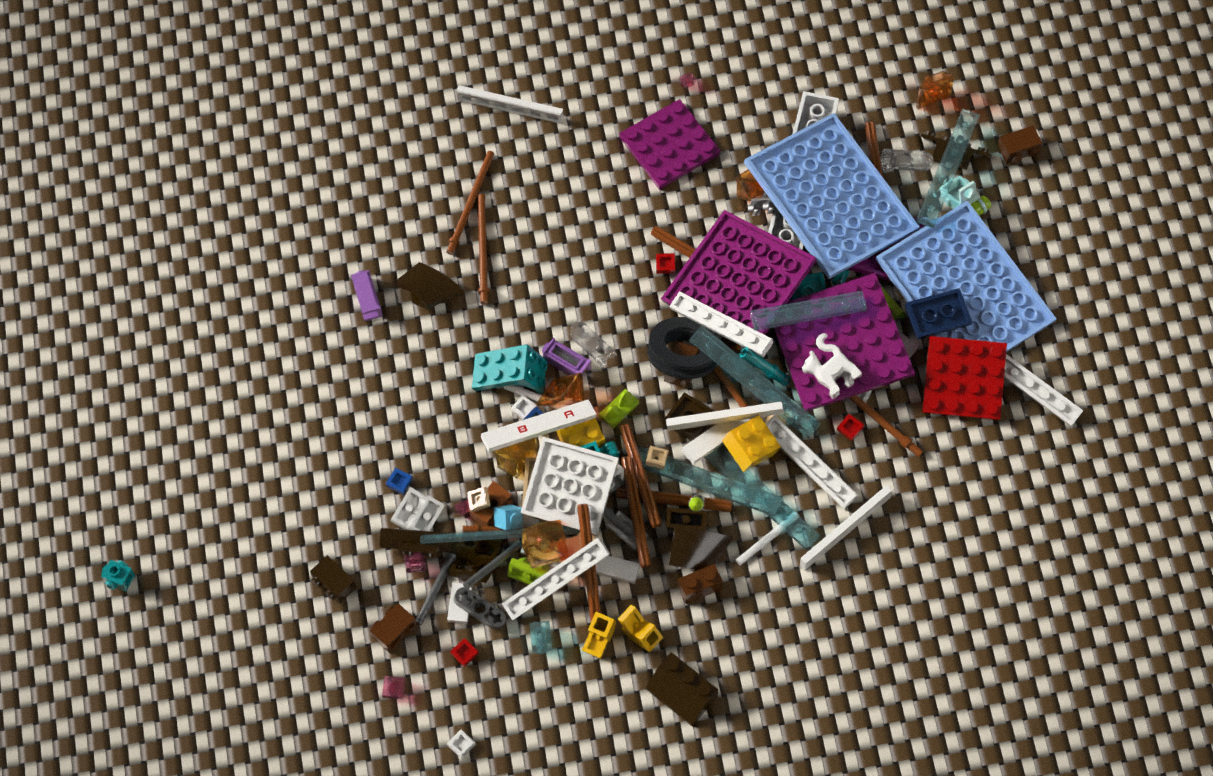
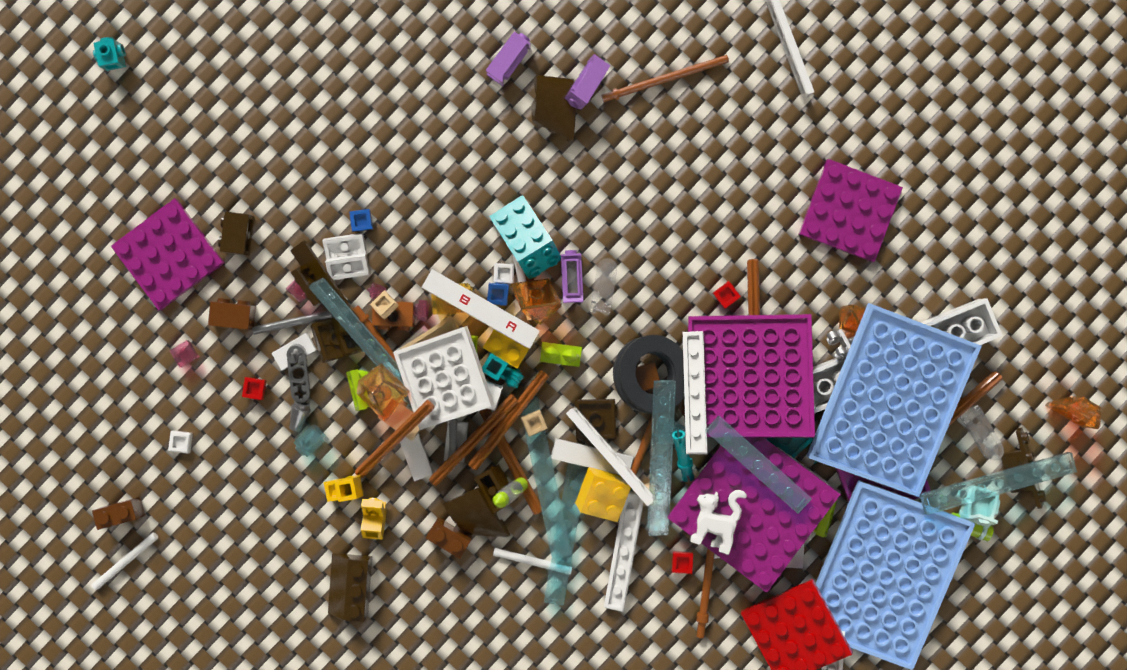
camera: 55 degrees right, 25 degrees up
dark grey bar [463,541,522,590] -> none
dark orange bar [478,194,490,305] -> none
medium azure brick [493,504,523,530] -> none
white plate [502,537,610,620] -> none
clear pink plate [679,73,696,88] -> none
white tile [800,485,892,571] -> none
dark blue plate [905,288,972,340] -> none
reddish brown brick [997,126,1042,164] -> none
none -> magenta plate [111,198,225,310]
none -> flat silver cone [289,401,311,431]
none -> clear pink plate [414,300,429,321]
none -> medium lavender window [565,54,610,110]

